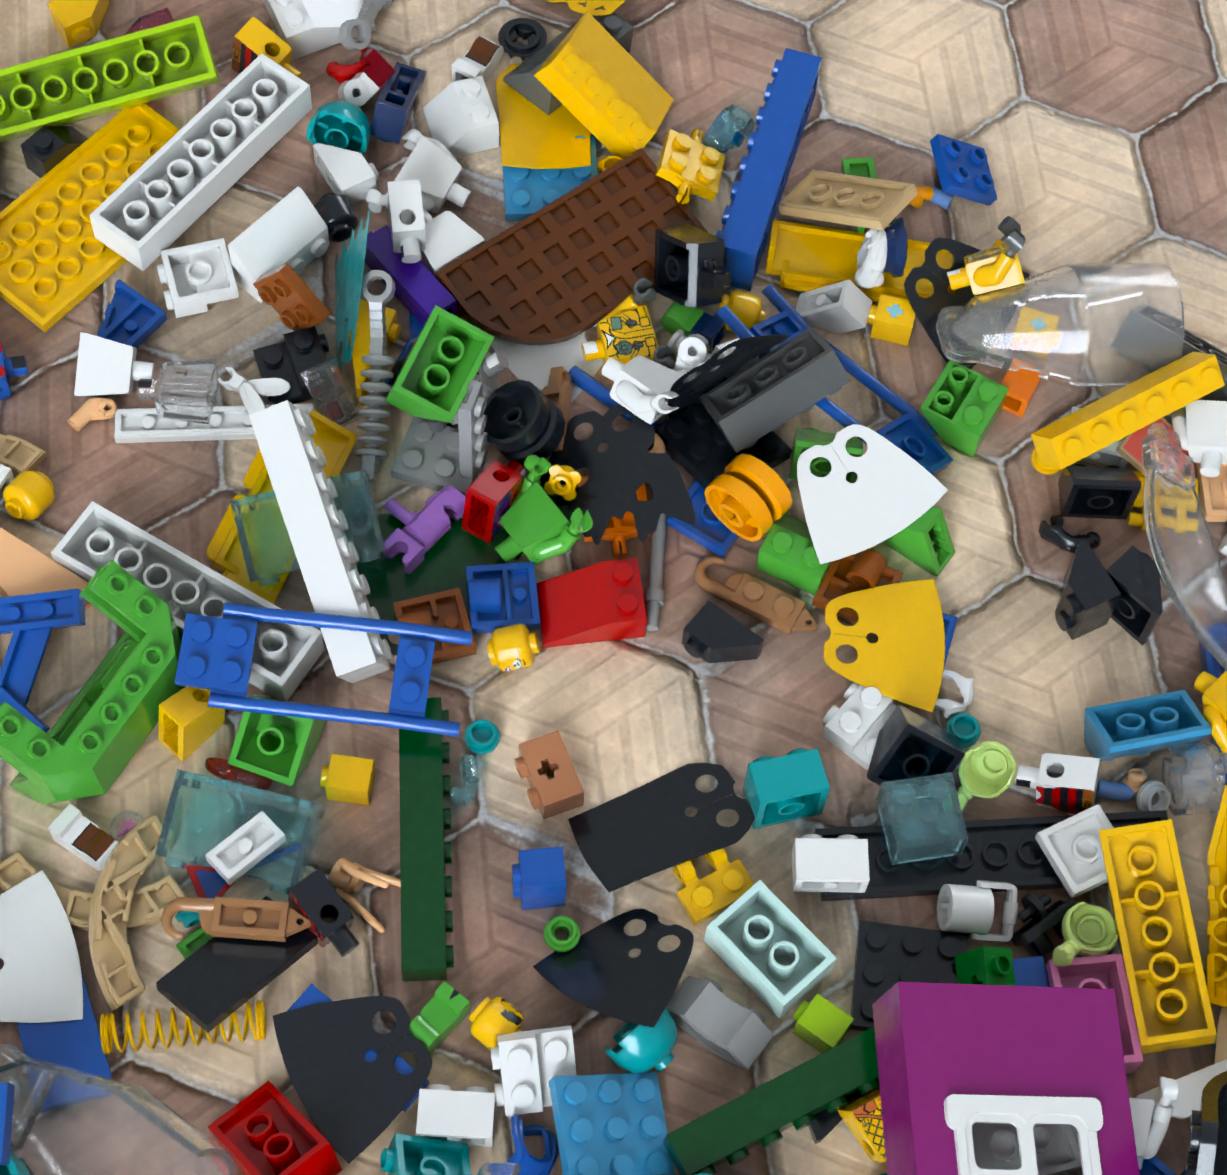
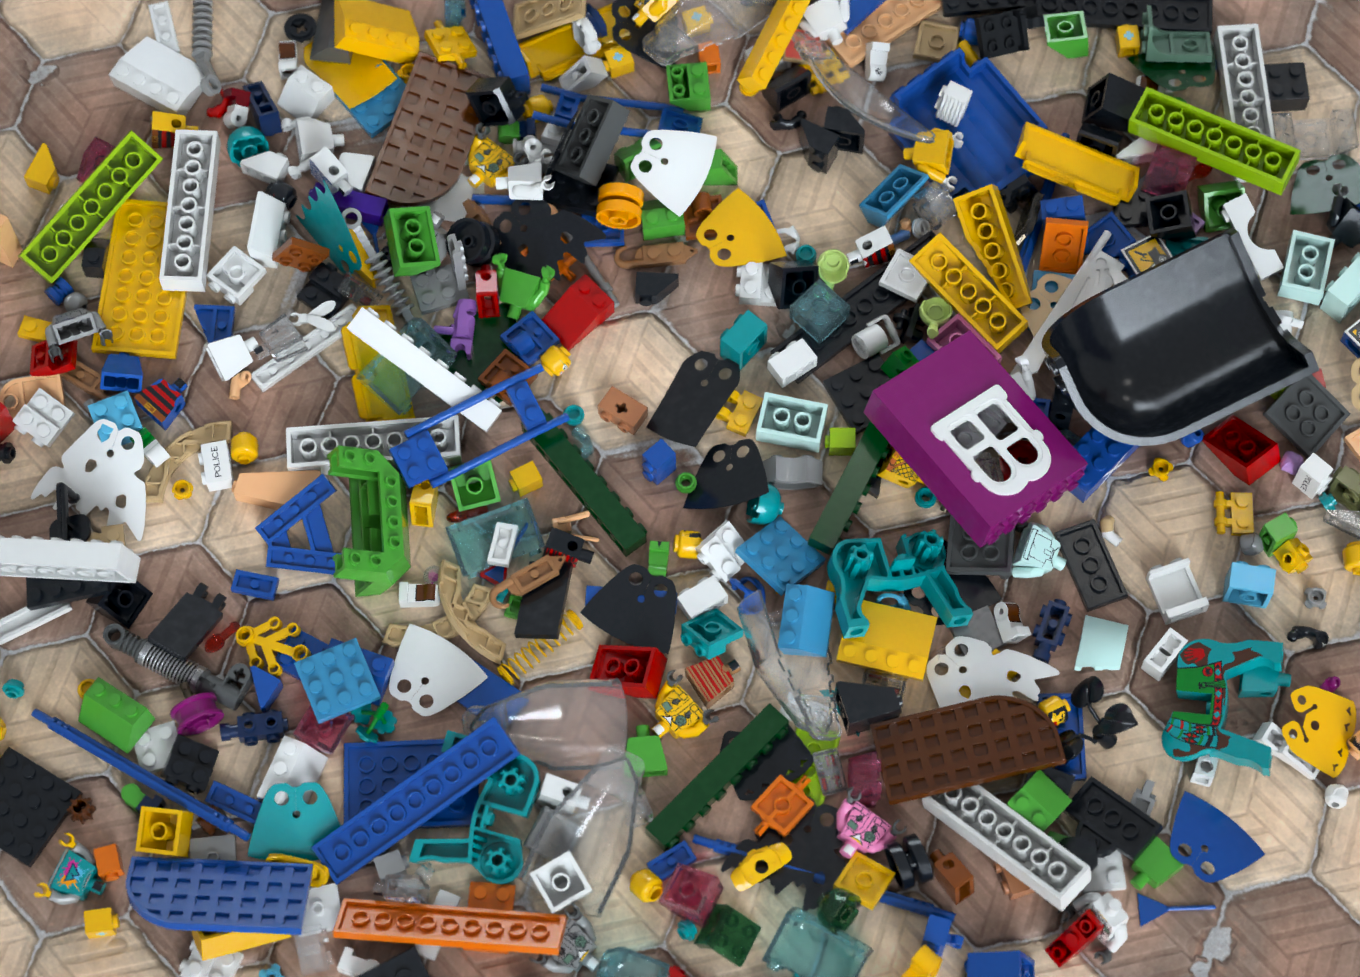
camera: 30 degrees left, 5 degrees up
yellow plate [544,464,582,501] -> none

